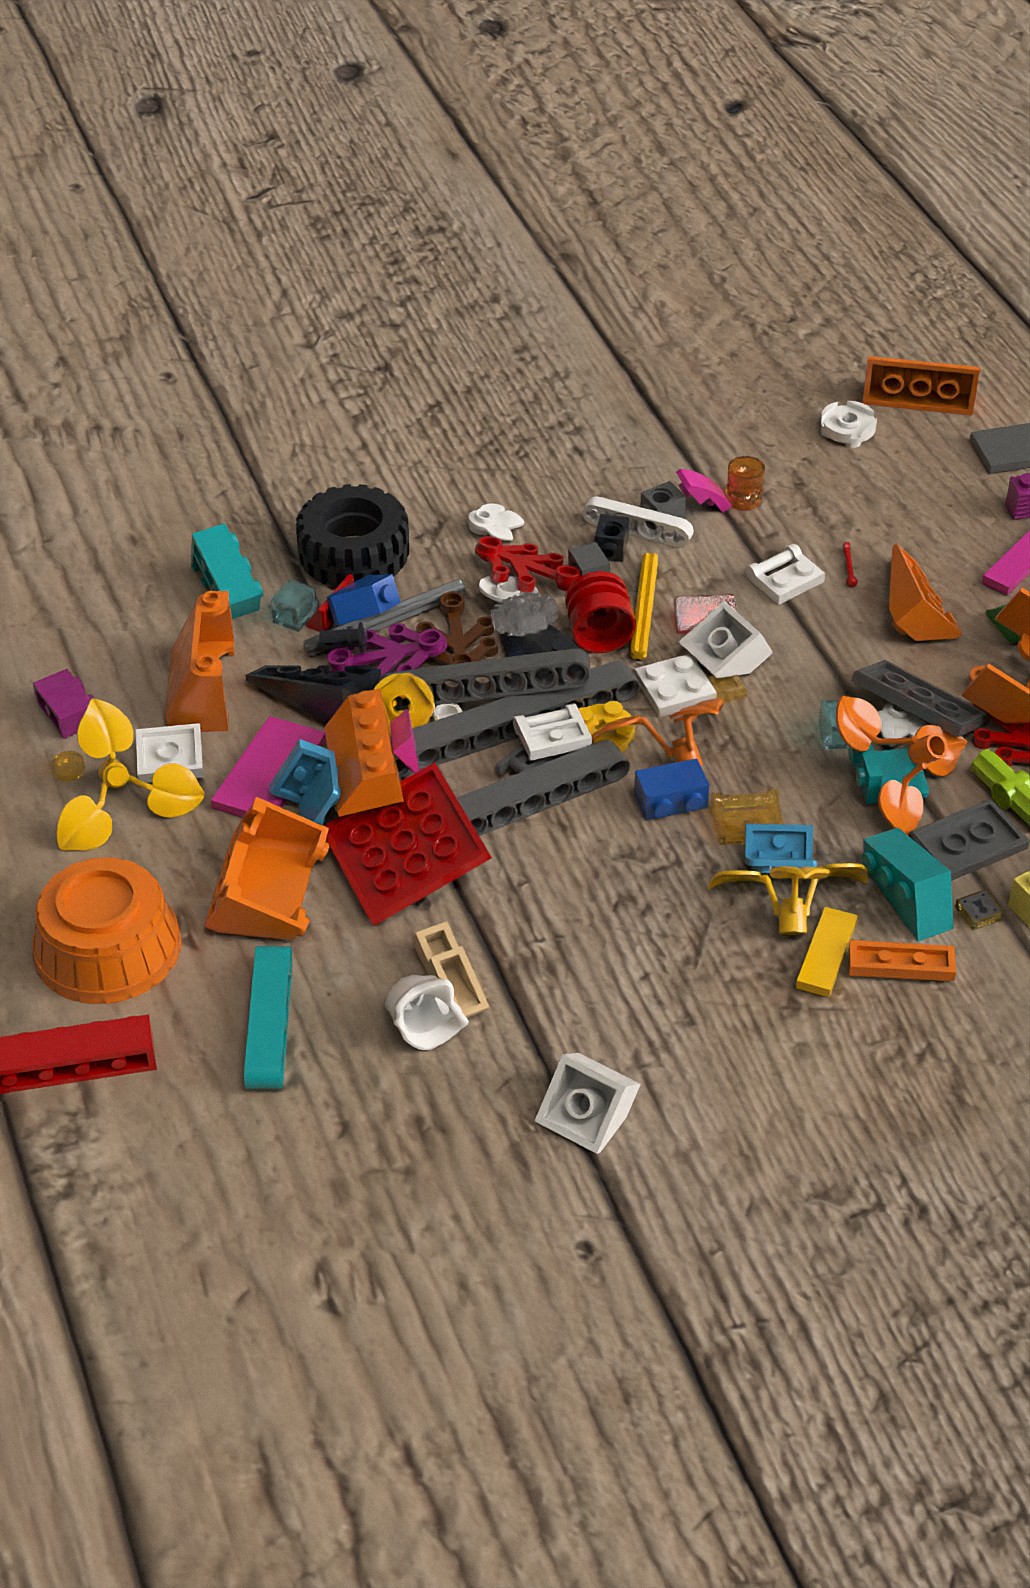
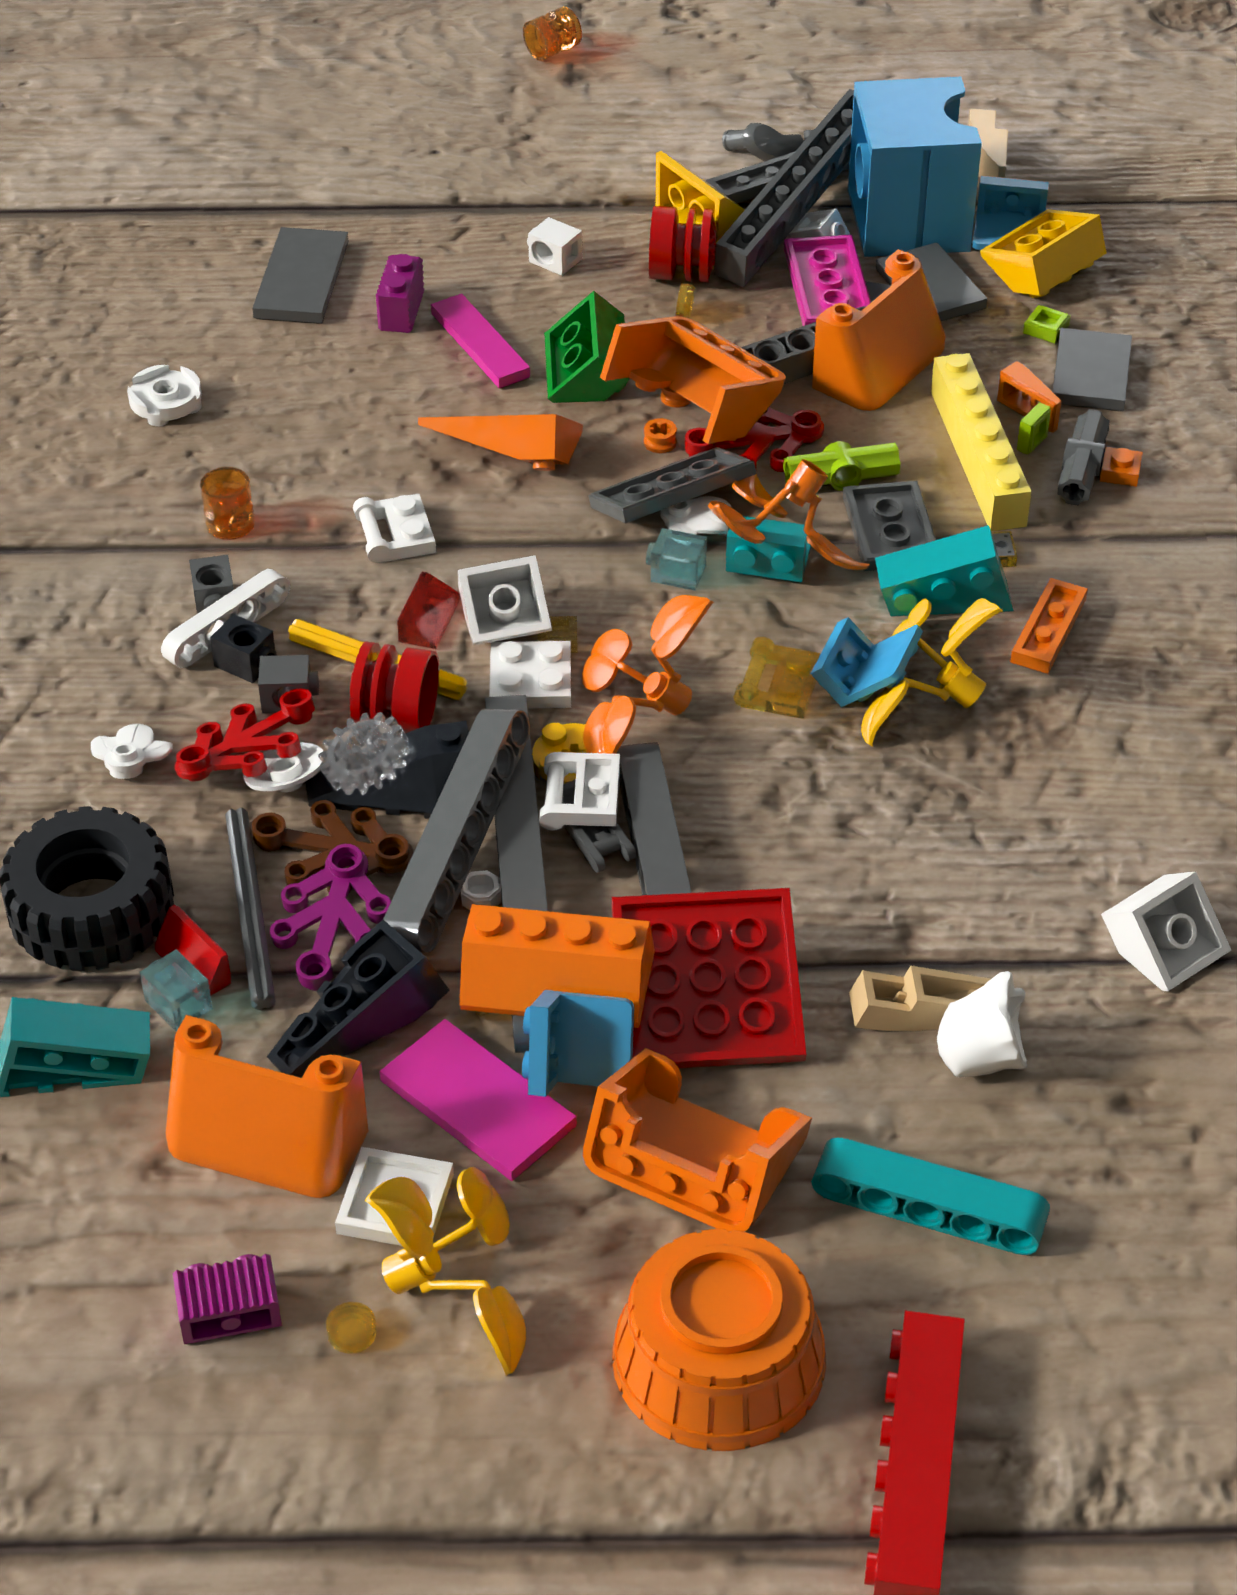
camera: 70 degrees left, 0 degrees up
black pin [319,622,368,653] -> none
blue slope [326,574,401,625] -> none
yellow plate [374,673,435,728] -> none
dark pink slope [390,709,419,773] -> none
blue brick [634,758,710,820] -> none
dark pink slope [676,469,732,513] -> none
yellow tile [796,907,858,998] -> none
red hinge [843,542,858,587] -> none
orange slope [862,356,980,415] -> none

